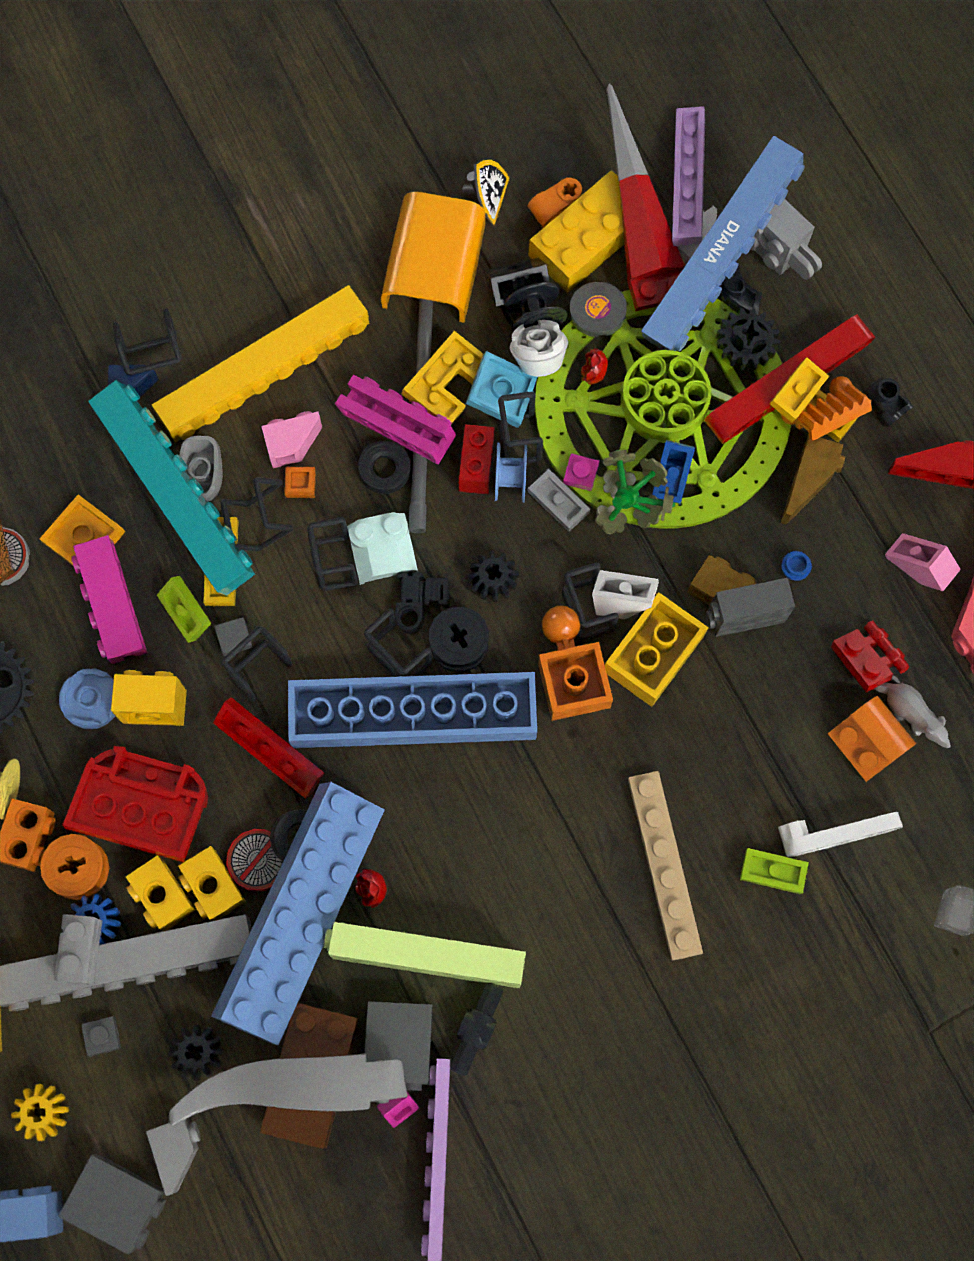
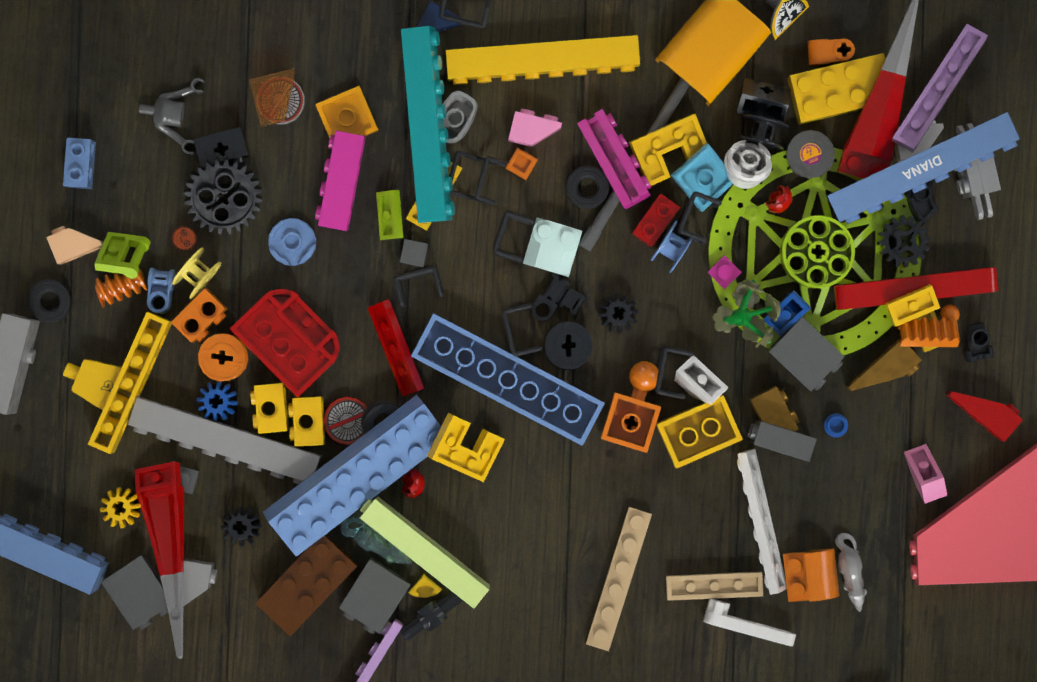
camera: 30 degrees right, 15 degrees up
light grey brick [54,915,102,985] -> none
yellow brick [111,670,187,726] -> none
light grey animal [169,1054,408,1126] -> none
dark pink plate [377,1092,419,1128] -> none
light grey plate [528,469,590,532] -> none
lime plate [740,848,809,894] -> none
red plate [831,621,910,692] -> none
none -> red plate [135,461,184,659]
none -> clear light blue animal [340,518,411,564]
none -> yellow tile [408,574,442,598]
none -> yellow plate [427,413,505,482]
none -> tan plate [666,571,763,601]
none -> white plate [737,449,787,595]
none -> dark grey brick [767,317,844,391]

